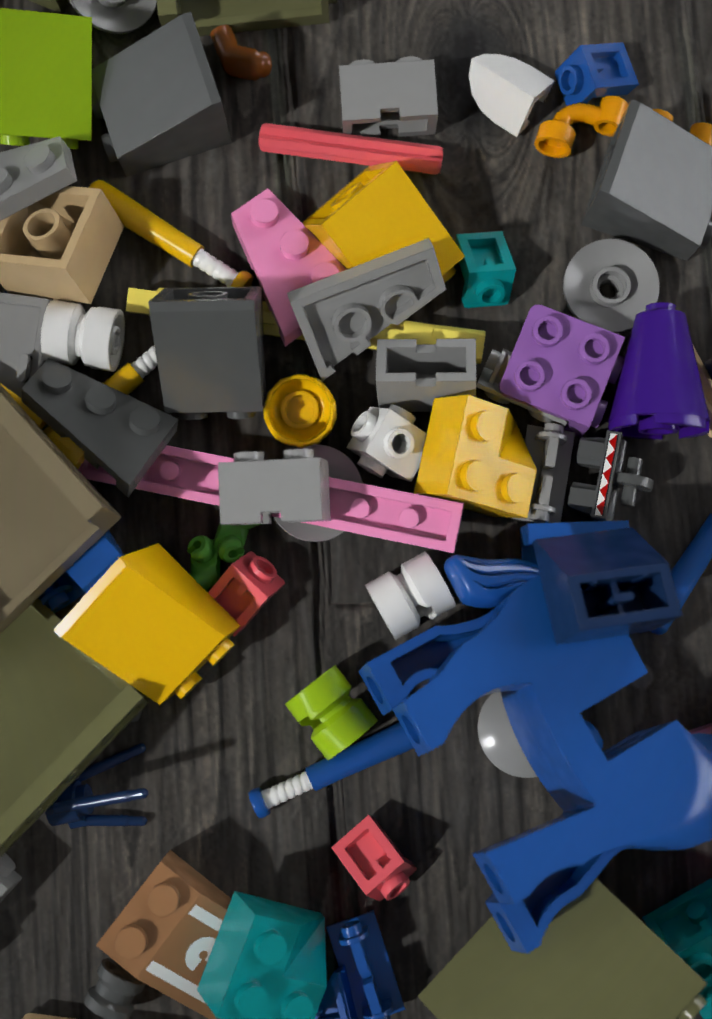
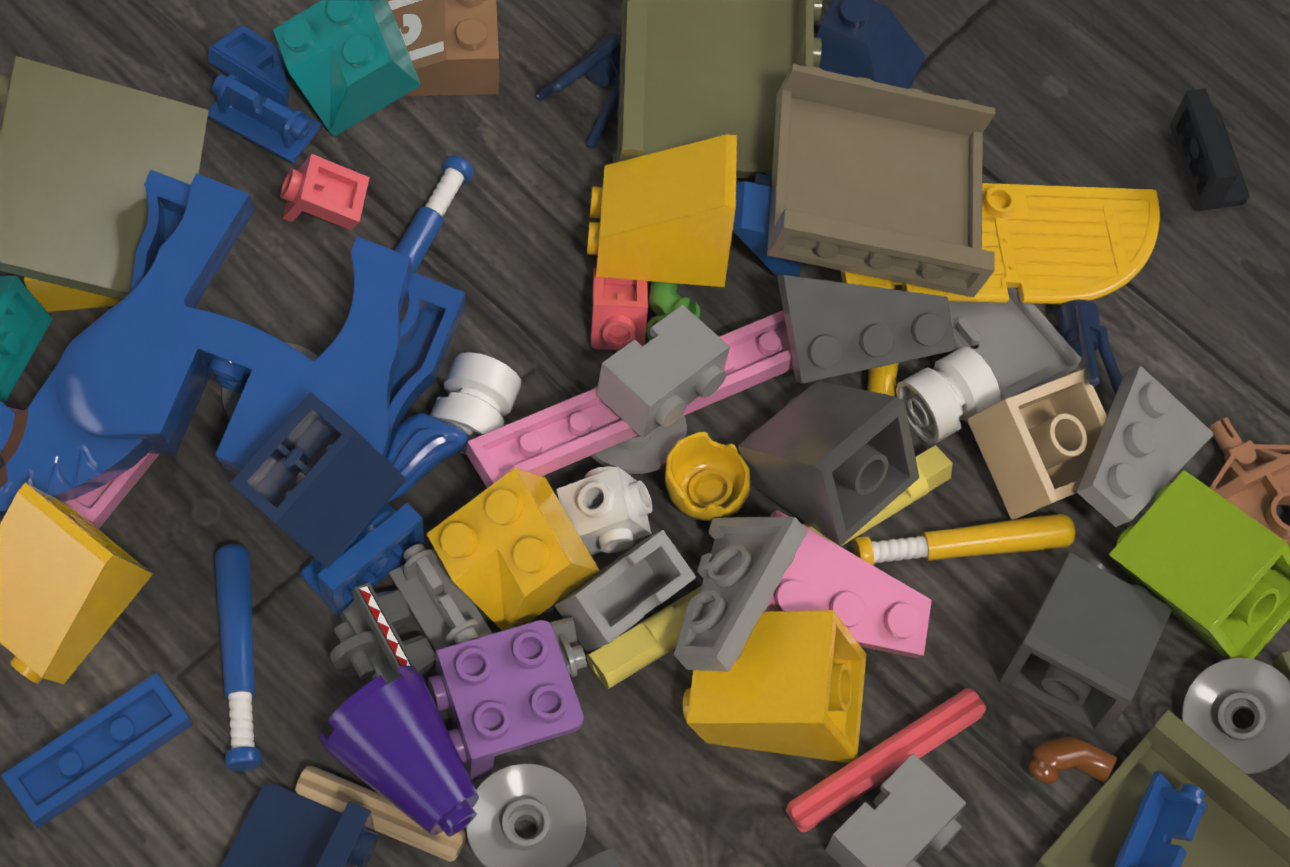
camera: 130 degrees right, 20 degrees down
lime wheel [285,665,378,760] -> none
teal bracket [455,231,516,308] -> none

